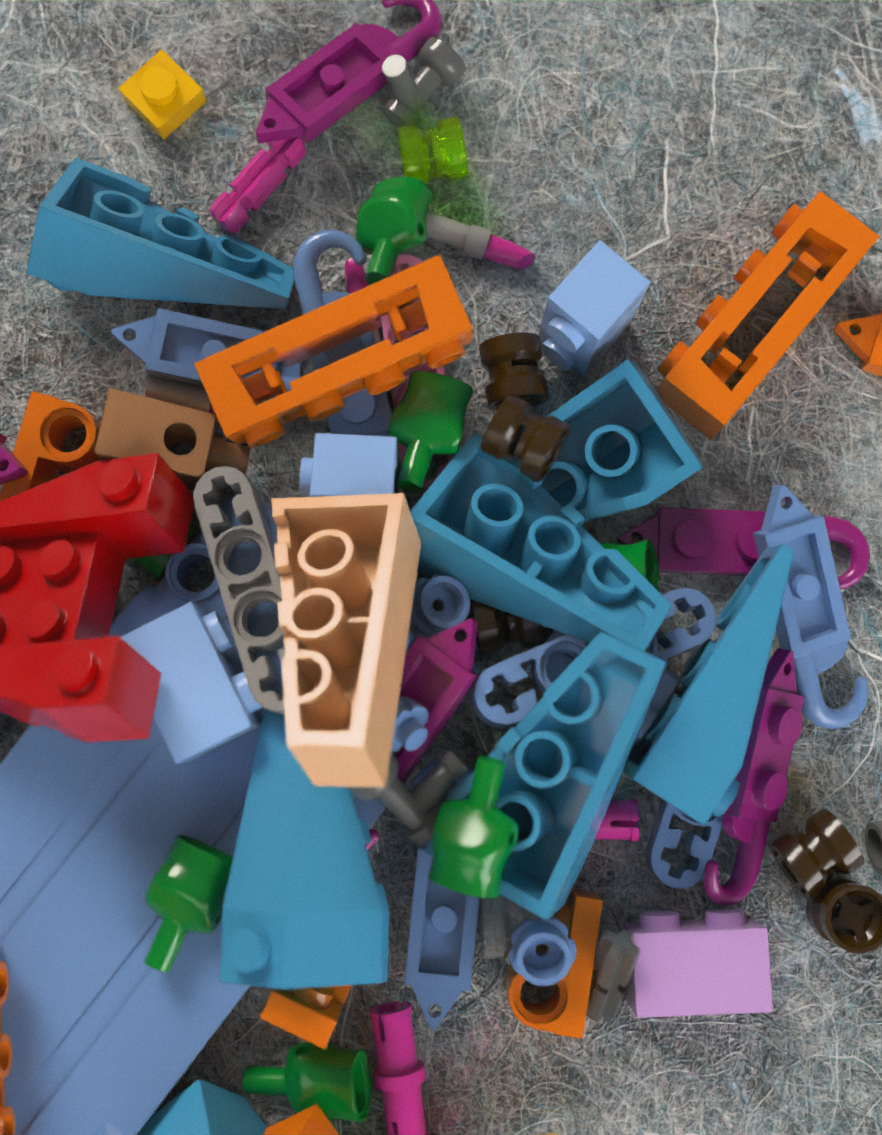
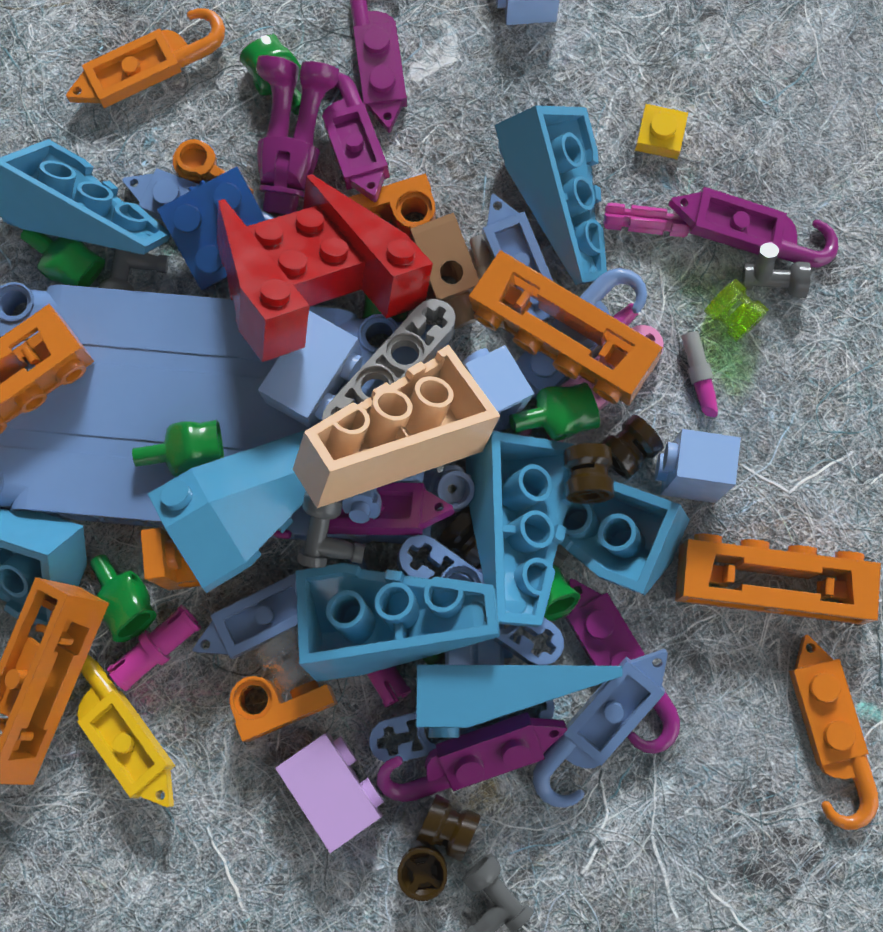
camera: 60 degrees right, 5 degrees down
green piece [356,176,433,285] -> none
green piece [428,756,518,898] -> none
medium blue plate [508,917,576,986] -> none
dark grey piece [586,928,640,1022] -> none

